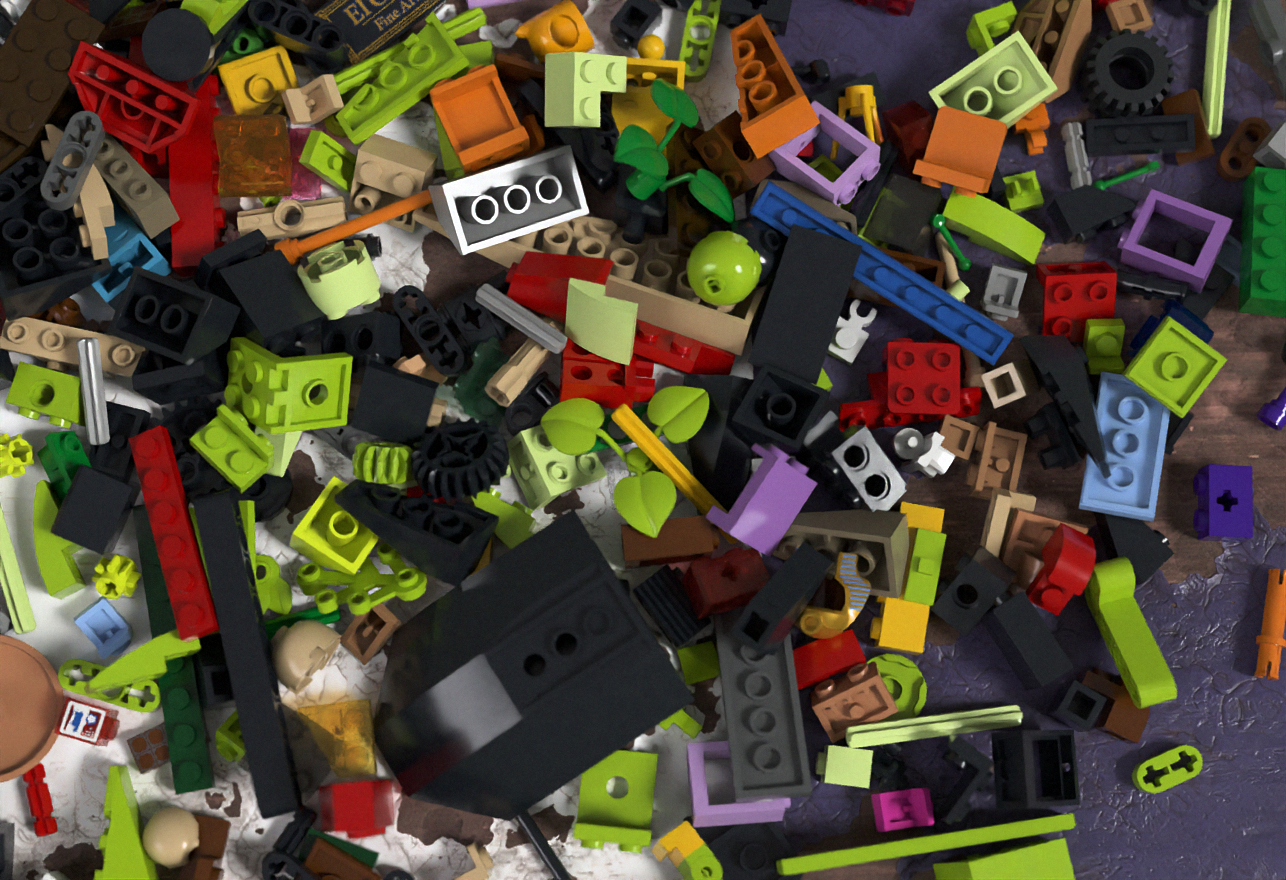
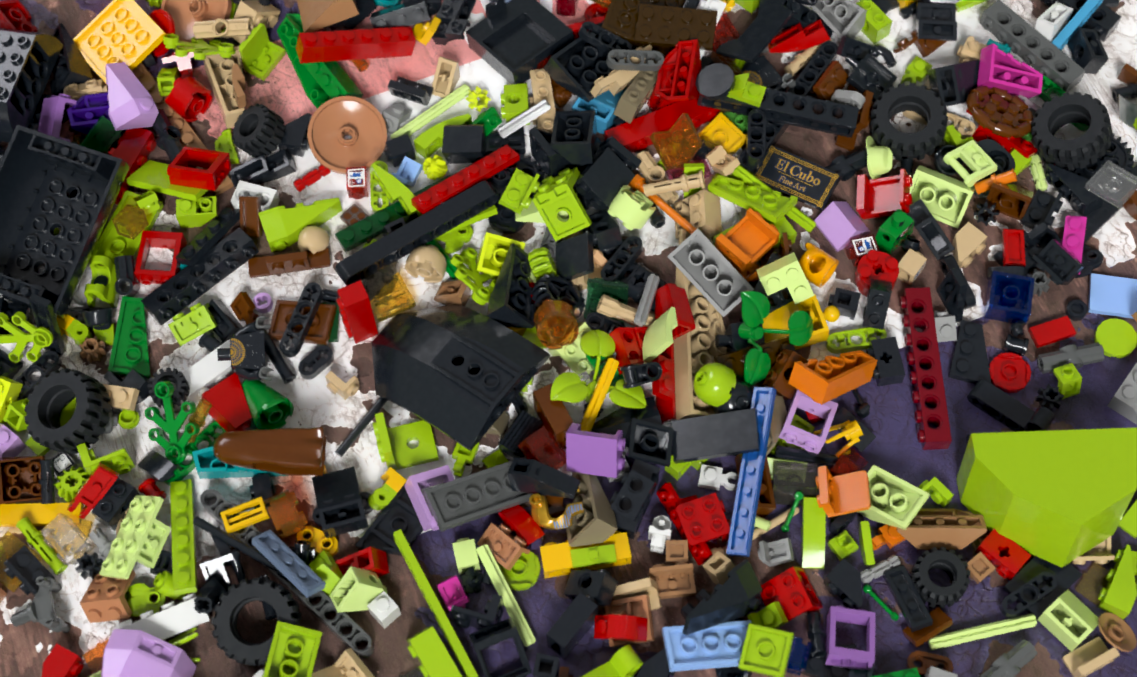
camera: 75 degrees right, 15 degrees down
none -> black brick [384,134,416,168]
none -> clear orange brick [534,299,579,349]
none -> black piece [619,362,662,388]
none -> tan pin [643,171,706,197]
none -> lime tile [859,521,875,565]

